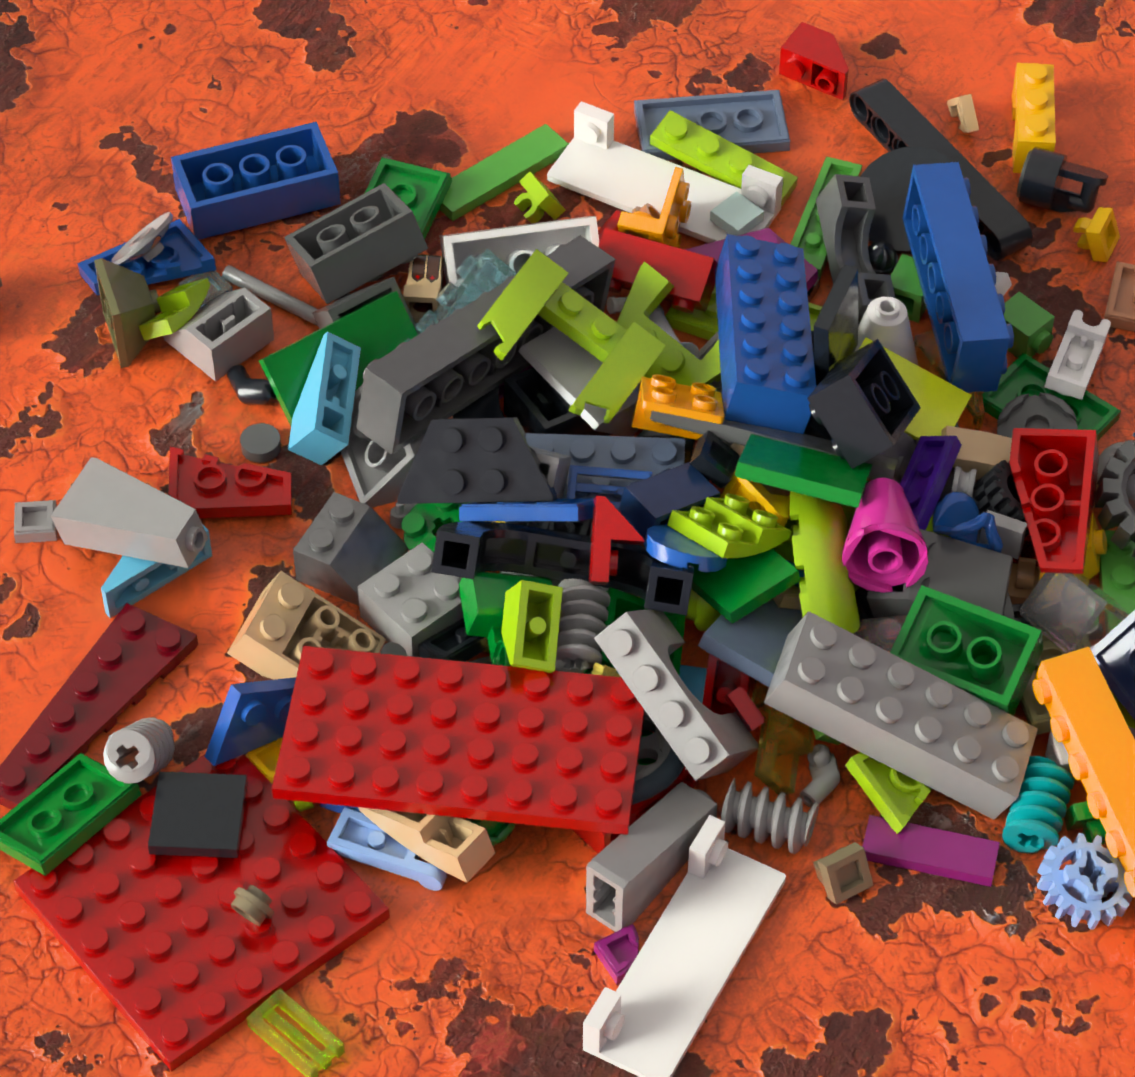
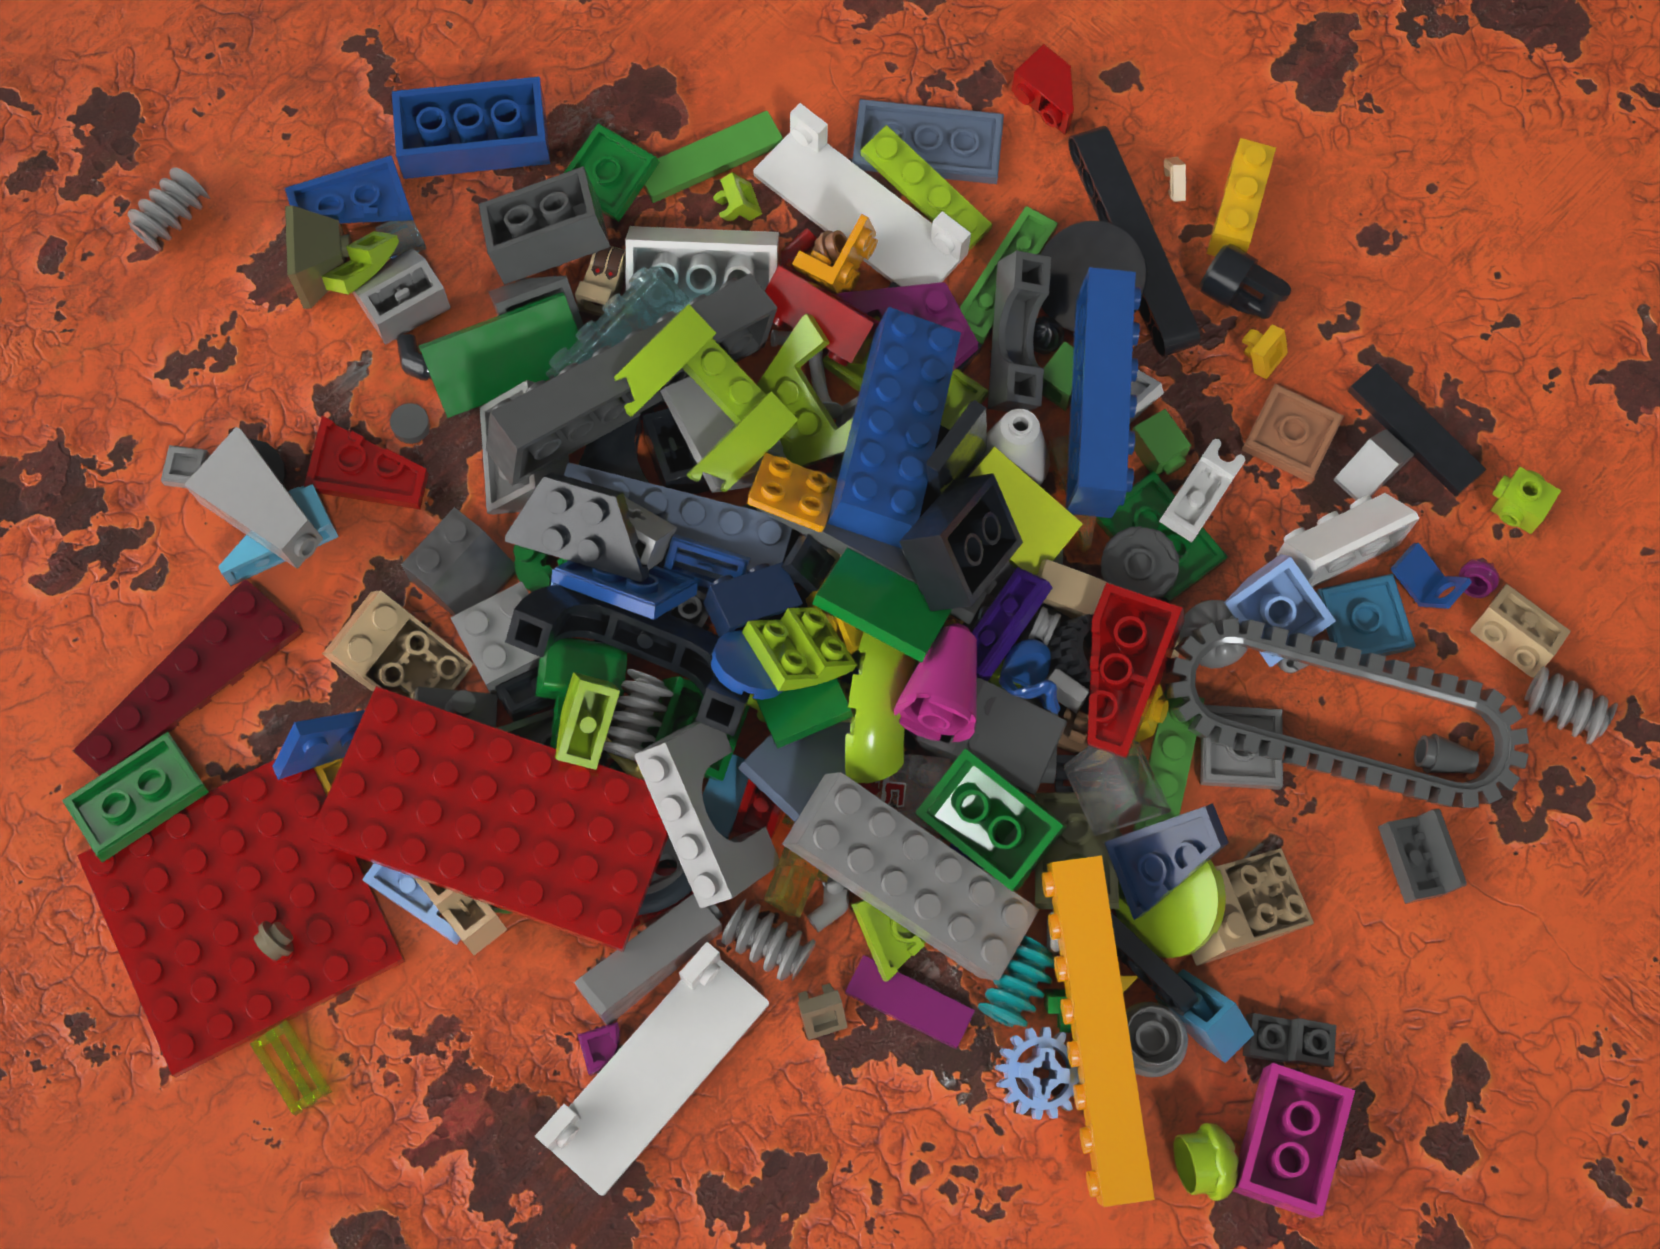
camera: 10 degrees right, 20 degrees up
light grey piece [103,717,175,784] -> none
light grey dish [111,212,173,265] -> none
black tile [148,771,248,858] -> none
light grey bar [222,265,319,326] -> none
medium azure slope [288,332,361,466] -> none
red slope [589,495,645,585] -> none
light aqua tile [710,191,764,236] -> none
red tile [724,686,765,731] -> none

